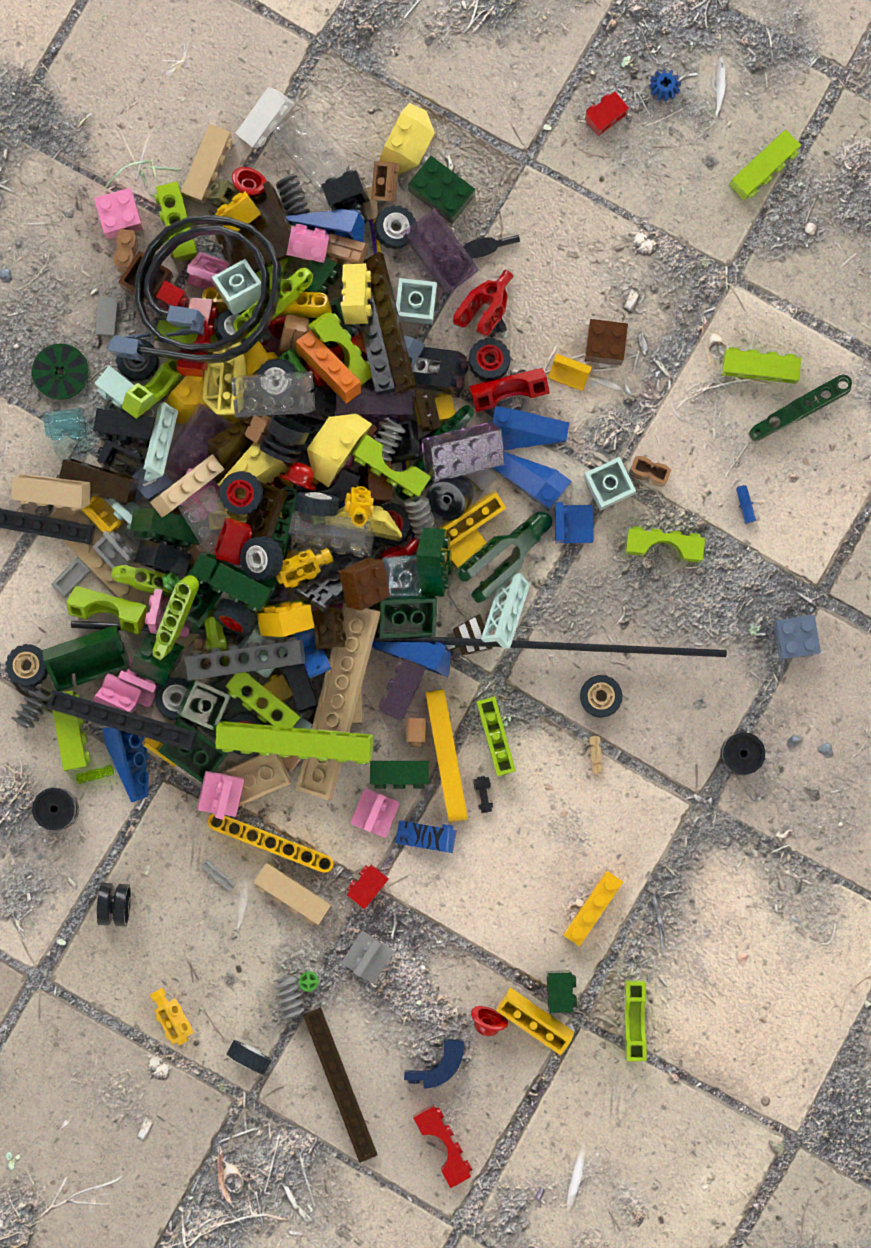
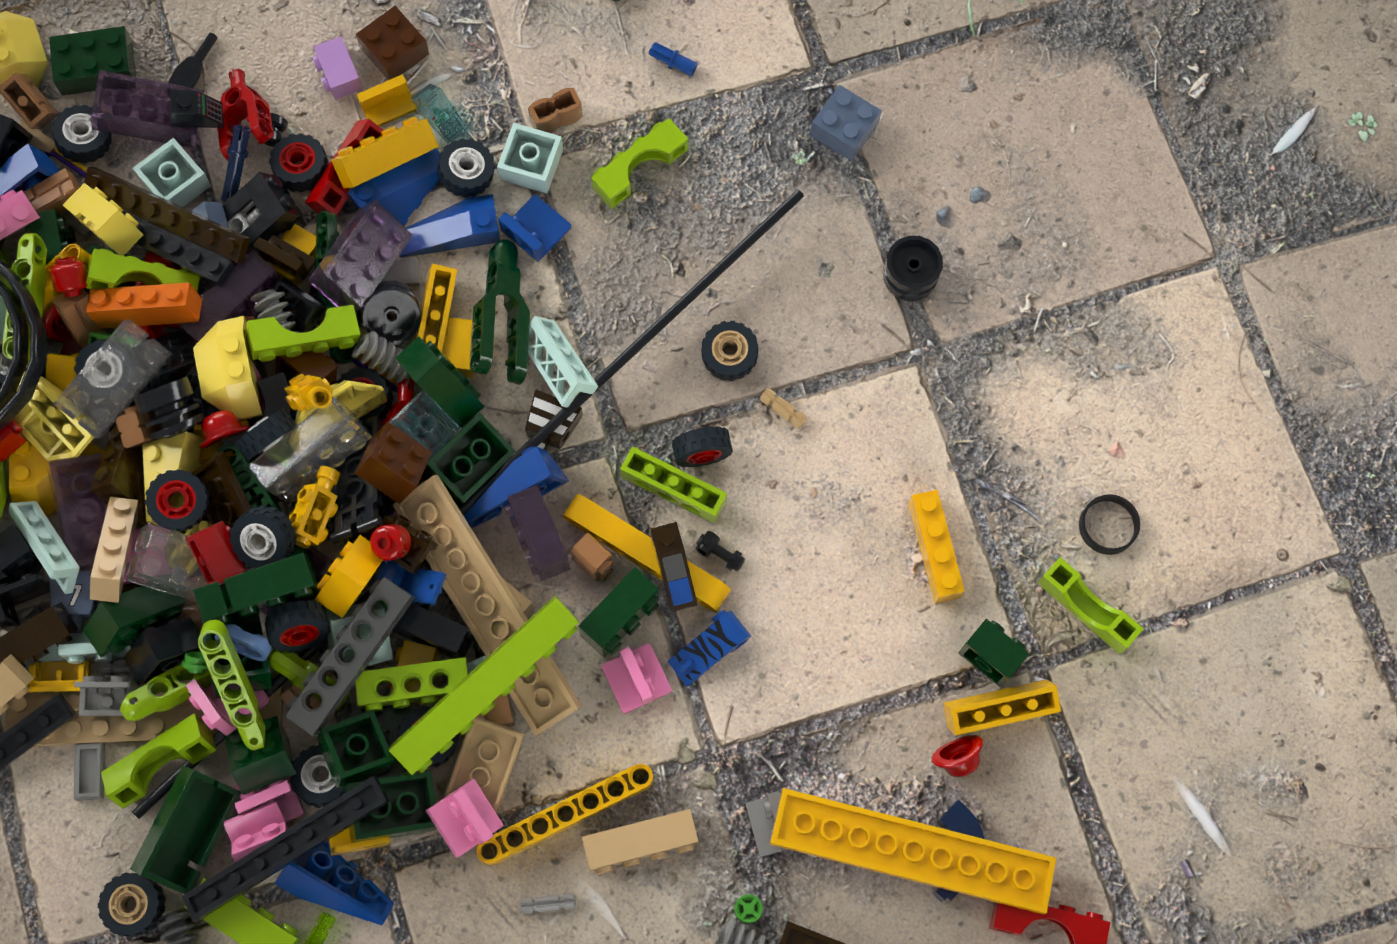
camera: 50 degrees left, 10 degrees down
red brick [347,864,389,910] -> none
none -> red head [50,256,87,297]
none -> black slope [170,90,224,128]
none -> medium blue plate [215,624,271,661]
none -> dark blue pin [221,125,251,202]
none -> lavender brick [312,36,363,100]
none -> yellow brick [331,116,439,188]
none -> red head [370,524,411,561]
none -> clear light blue slope [411,84,468,144]
none -> black wheel [438,138,495,198]
none -> slope [650,522,698,613]
none -> black wheel [672,426,733,467]
none -> yellow plate [769,788,1056,914]
none -> black tyre [1079,494,1140,555]

